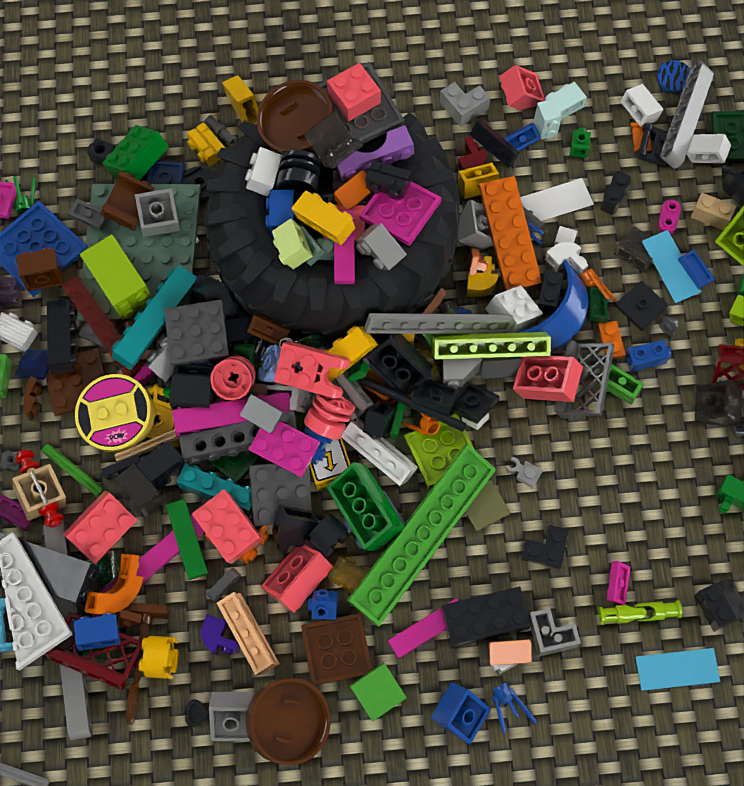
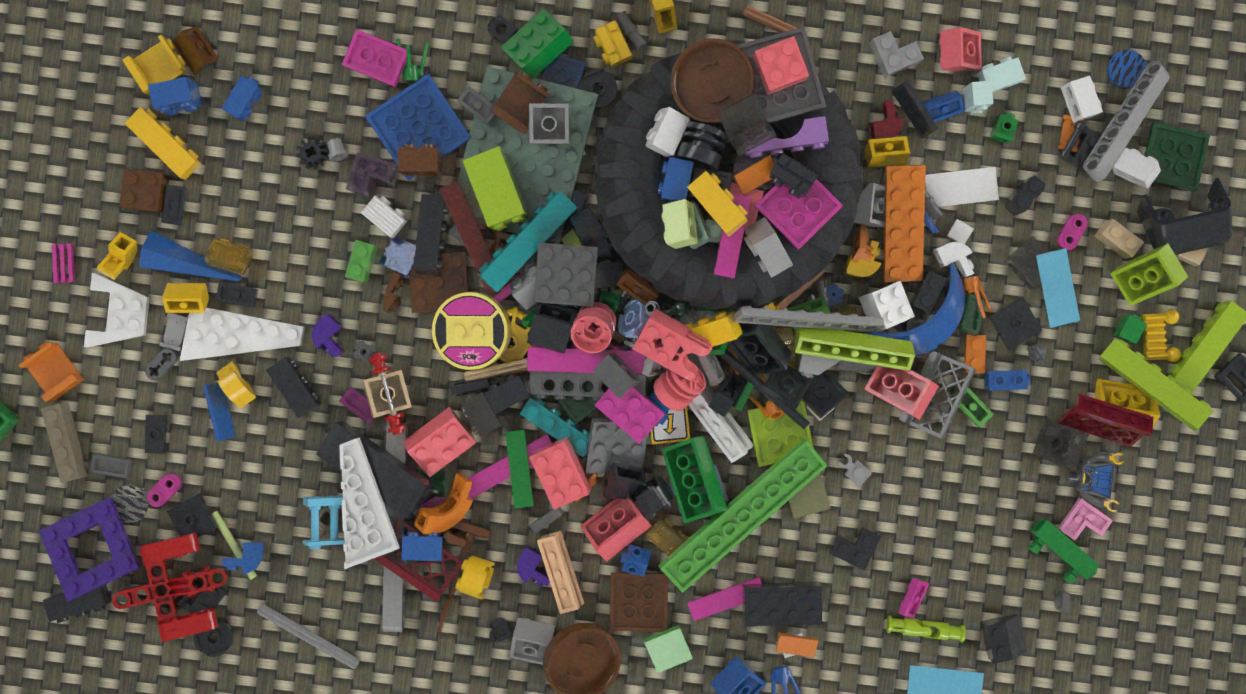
camera: 10 degrees right, 20 degrees up
bright green axle [42,444,104,497] -> none
light grey brick [529,608,581,657] -> none
blue tile [678,249,715,289] -> none

